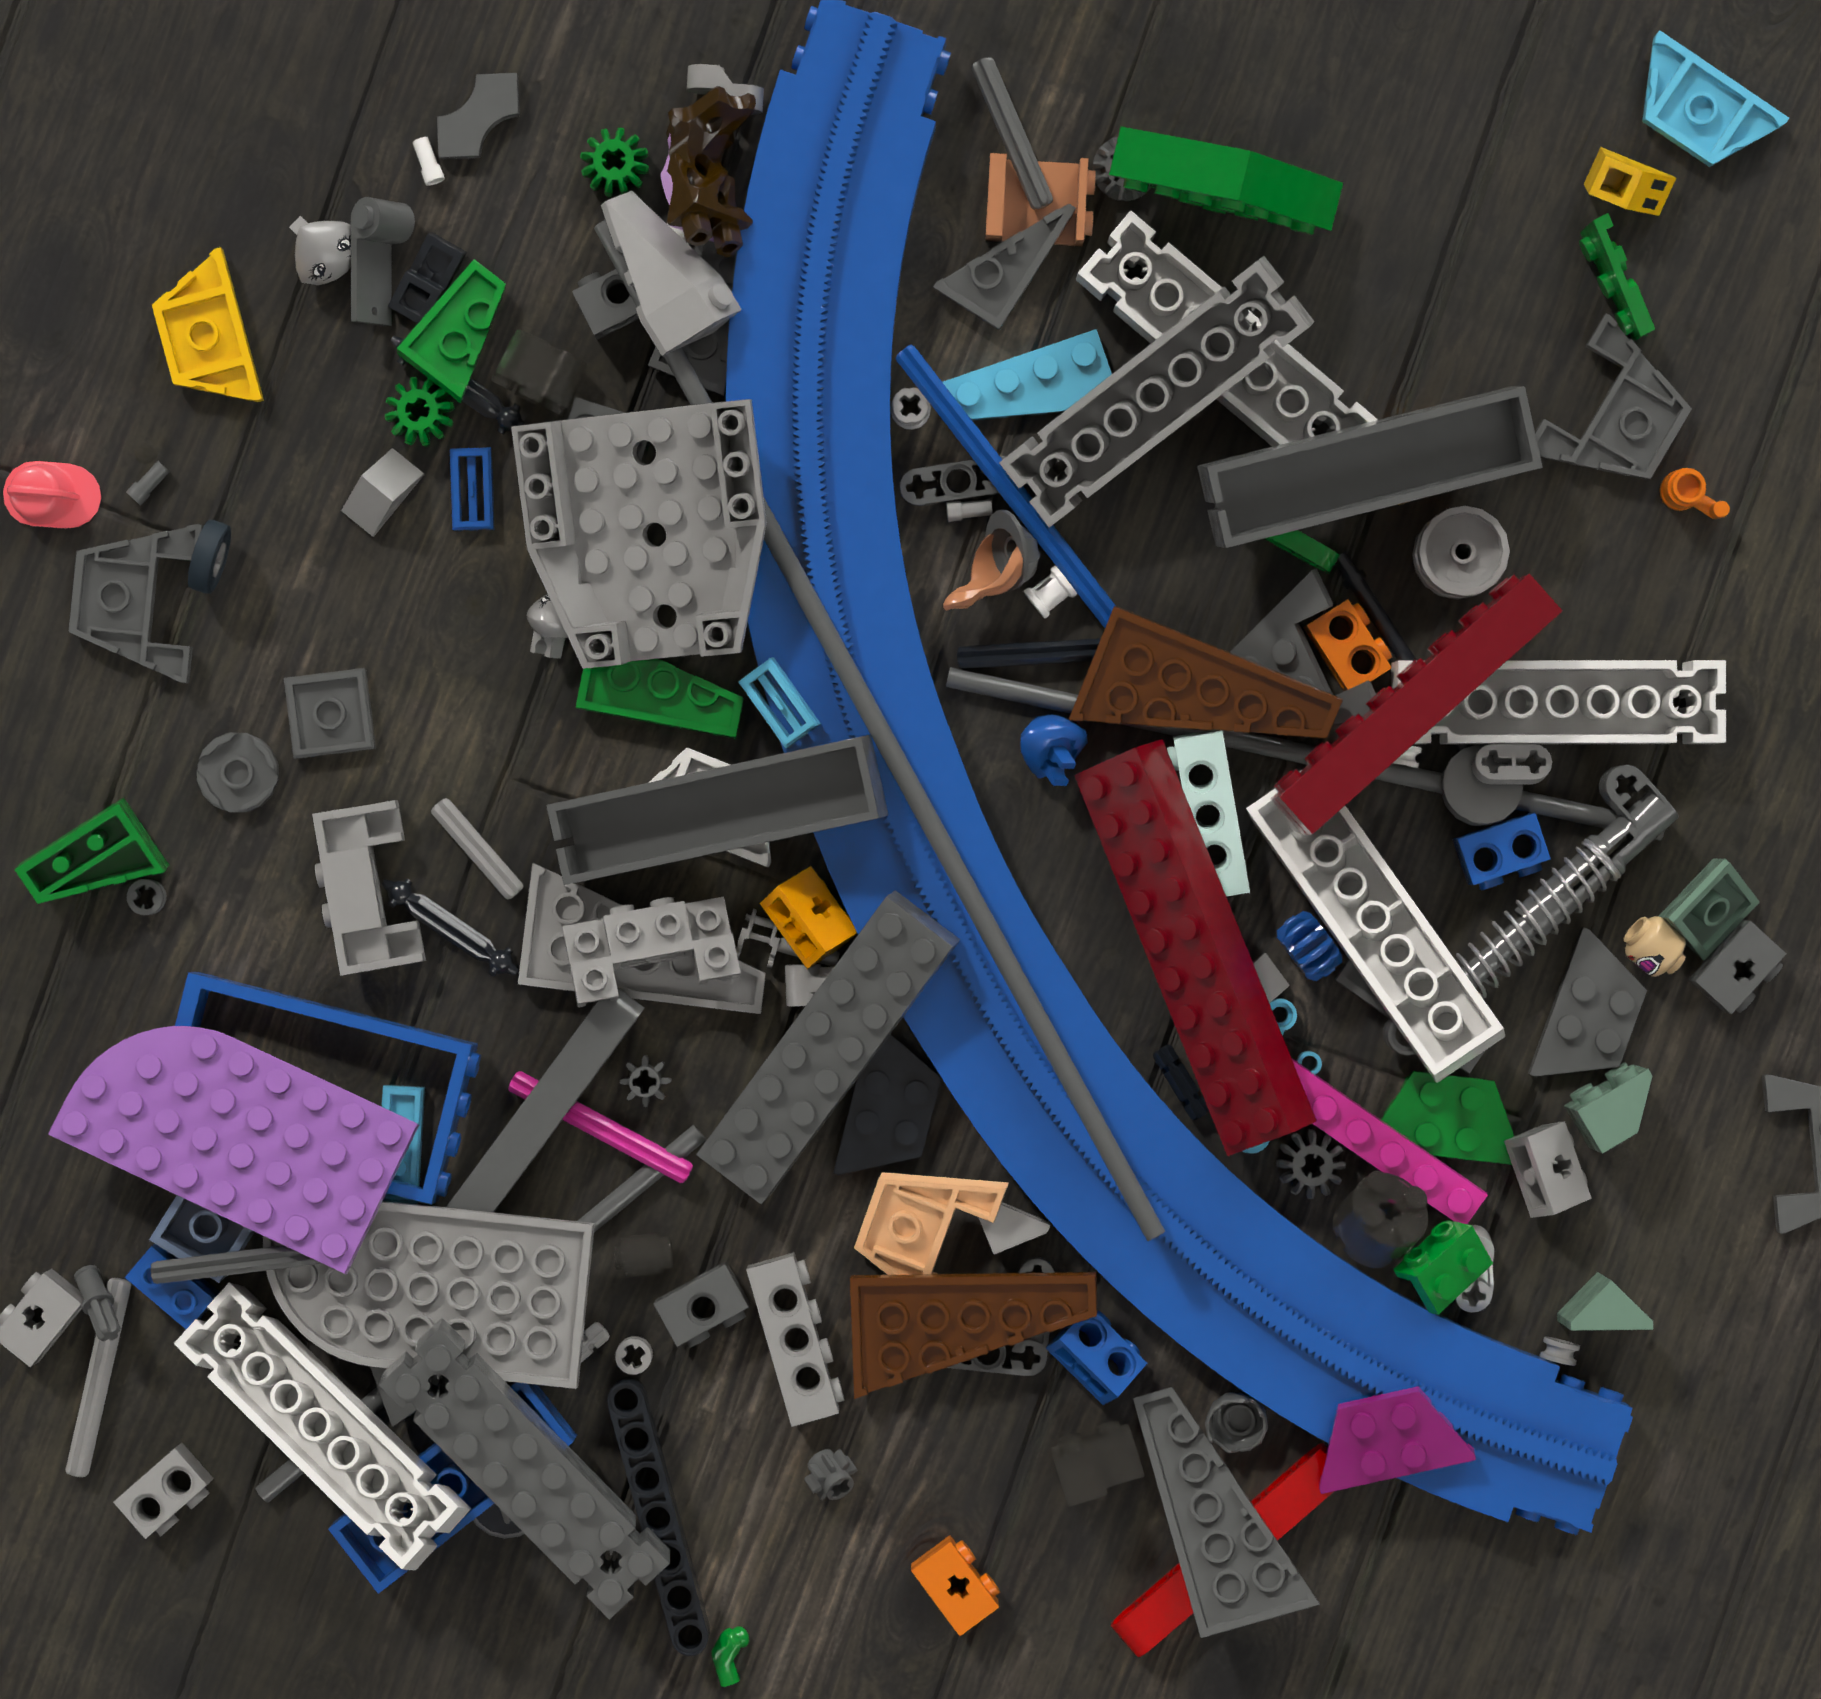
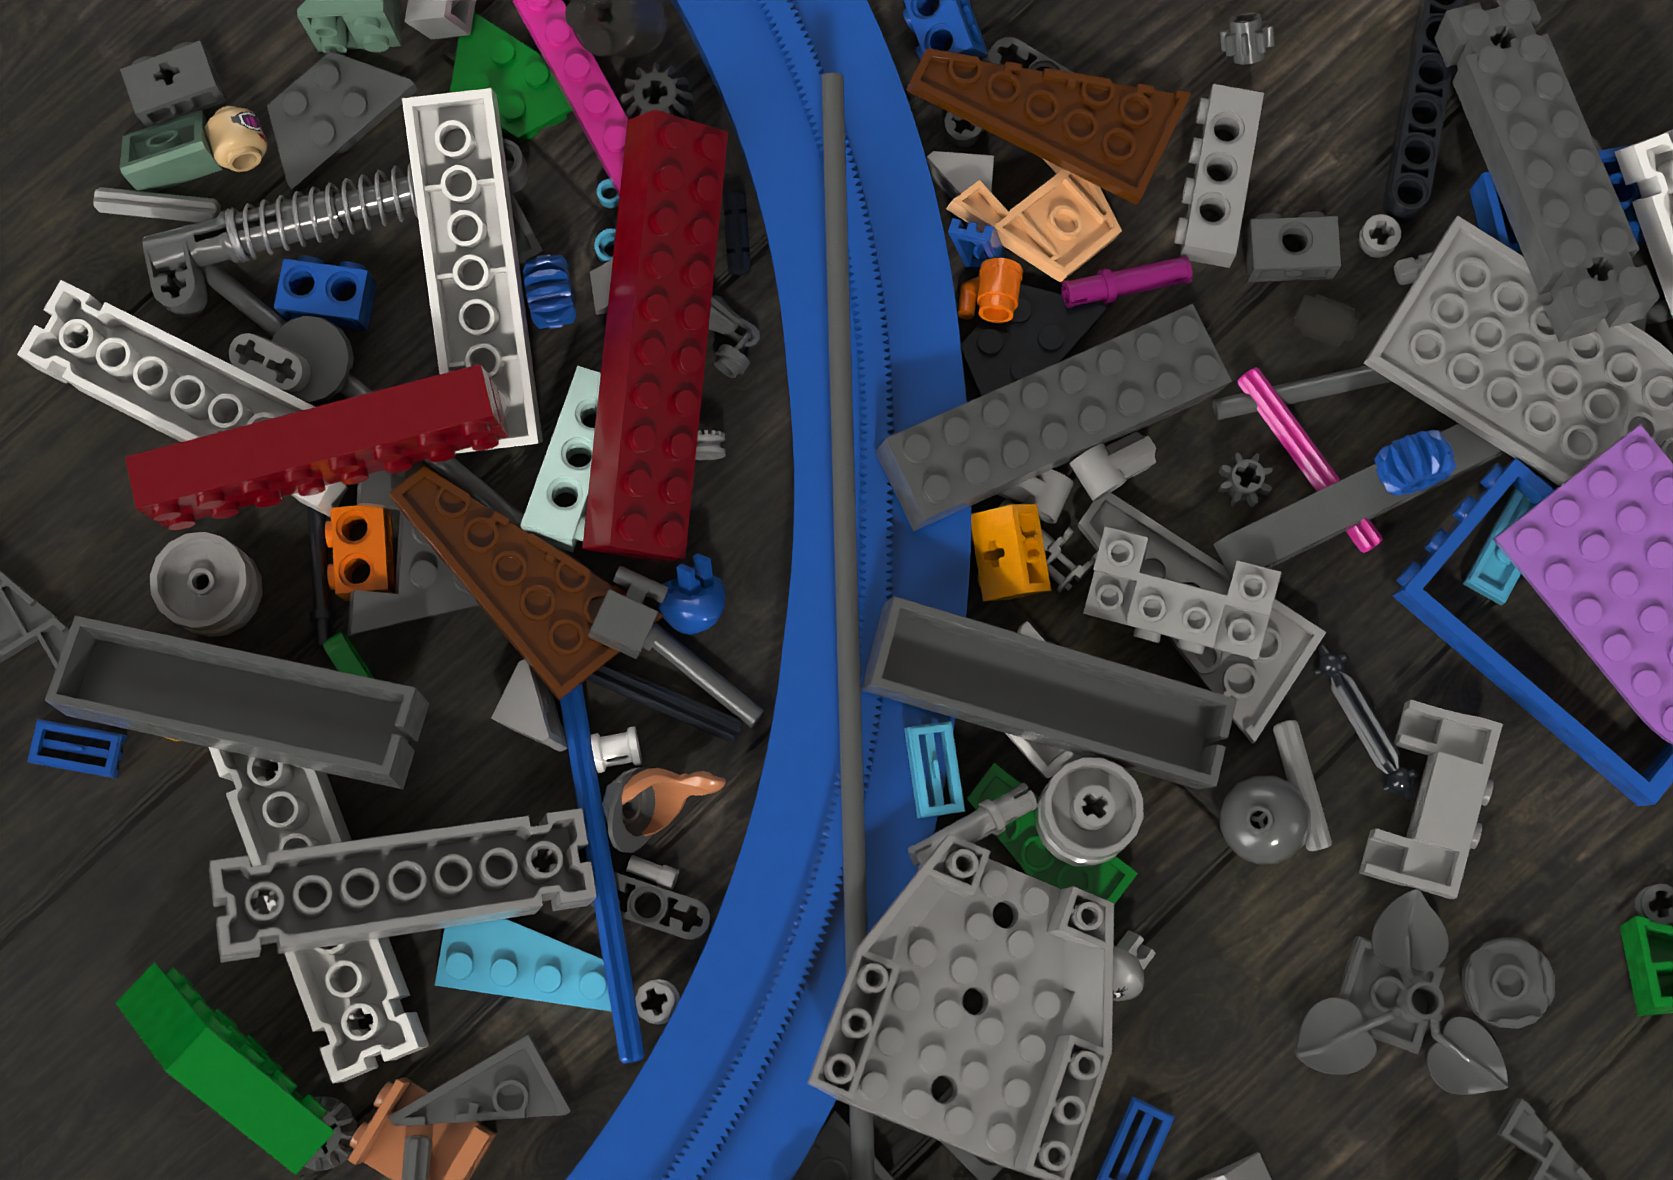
camera: 145 degrees left, 10 degrees down
none -> blue tile [27,719,127,779]
none -> light grey axle [93,187,221,223]
none -> light grey slope [491,659,568,752]
none -> dark grey brick [588,565,669,659]
none -> light grey bush [695,430,726,460]
none -> dark grey piece [709,295,760,378]
none -> light grey pin [908,783,1038,871]
none -> blue tile [948,218,1008,270]
none -> orange piece [957,258,1023,323]
none -> light grey wheel [1035,758,1143,867]
none -> magenta pin [1061,255,1193,308]
none -> light grey piece [1070,431,1156,501]
none -> dark grey cylinder [1220,775,1311,864]
none -> dark grey plant [1295,889,1508,1095]
none -> blue gear [1374,430,1457,496]

